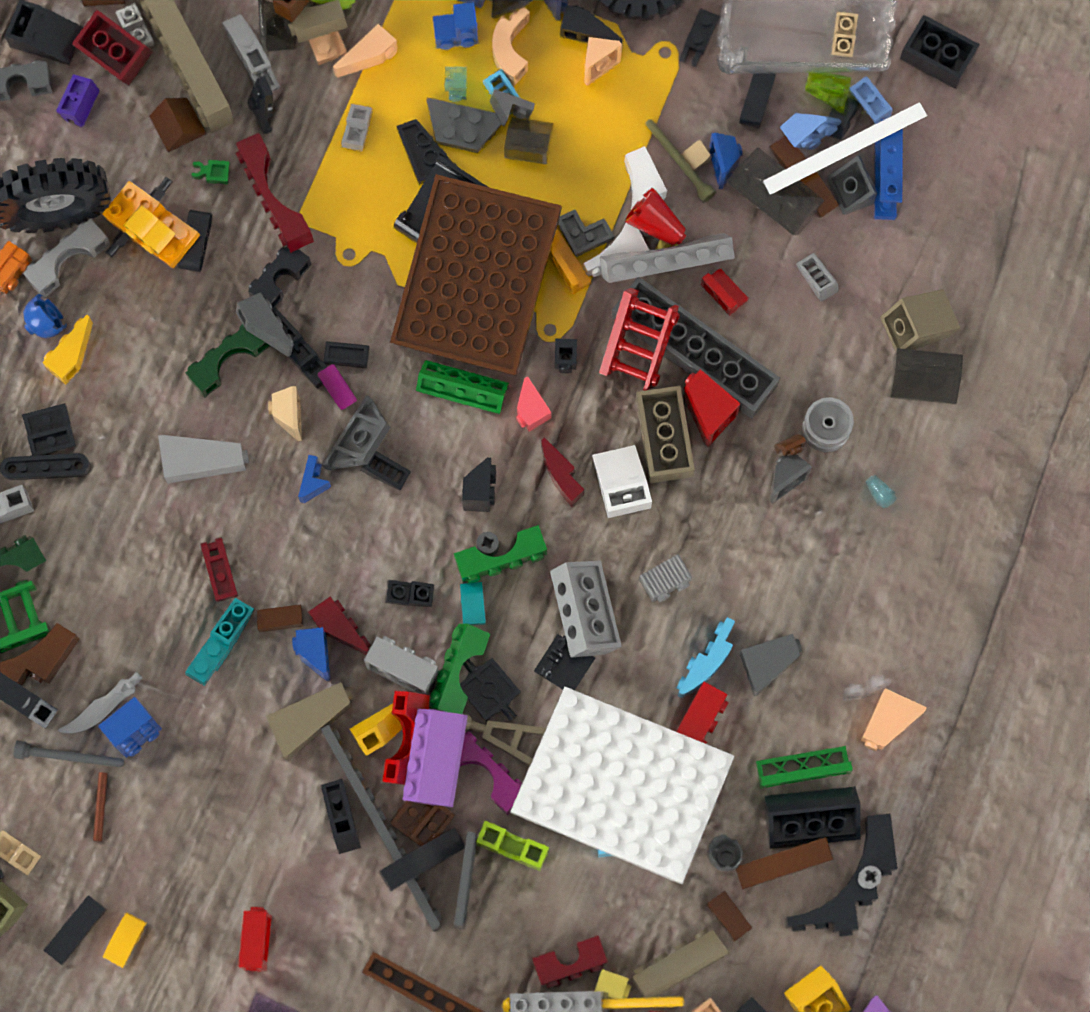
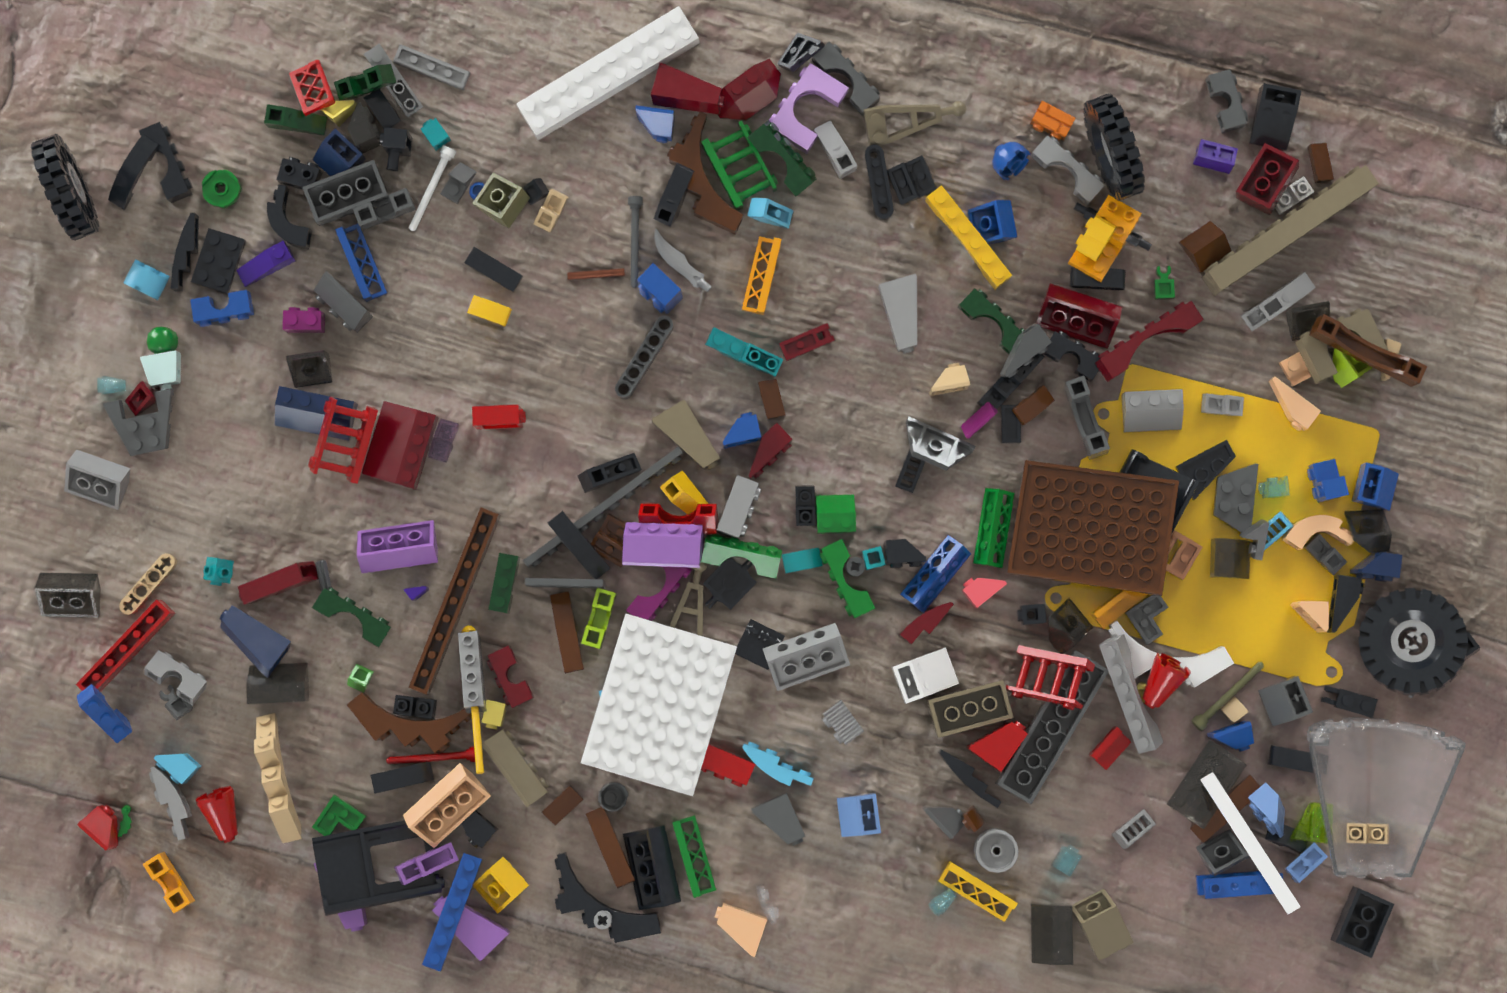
camera: 85 degrees right, 10 degrees up
yellow slope [42,315,93,385] -> none
black wing [247,76,273,135] -> none
blue slope [298,455,331,503] -> none
none -> dark green arch [488,553,521,614]
none -> reddish brown slope [550,591,584,674]
none -> dark grey beam [615,316,673,399]
none -> light orange fence [742,236,782,315]
none -> medium azure slope [747,198,793,228]
none -> green slope [816,494,856,534]
none -> medium blue slope [837,793,881,837]
none -> teal brick [861,546,886,571]
none -> blue fence [900,535,971,613]
none -> yellow arch [925,185,1012,290]
none -> black slope [938,749,1001,808]
none -> yellow fence [938,861,1018,922]
none -> blue slope [967,200,1018,245]
none -> reddish brown slope [1012,385,1055,425]
none -> dark red slope [1036,283,1122,349]
none -> clear smoke slope [1048,598,1094,654]
none -> clear light blue brick [1051,845,1082,876]
none -> dark grey arch [1064,376,1110,460]
none -> light grey slope [1122,389,1184,432]
none -> nougat plate [1166,530,1202,580]
none -> dark grey slope [1258,676,1313,726]
none -> dark grey slope [1304,533,1347,575]

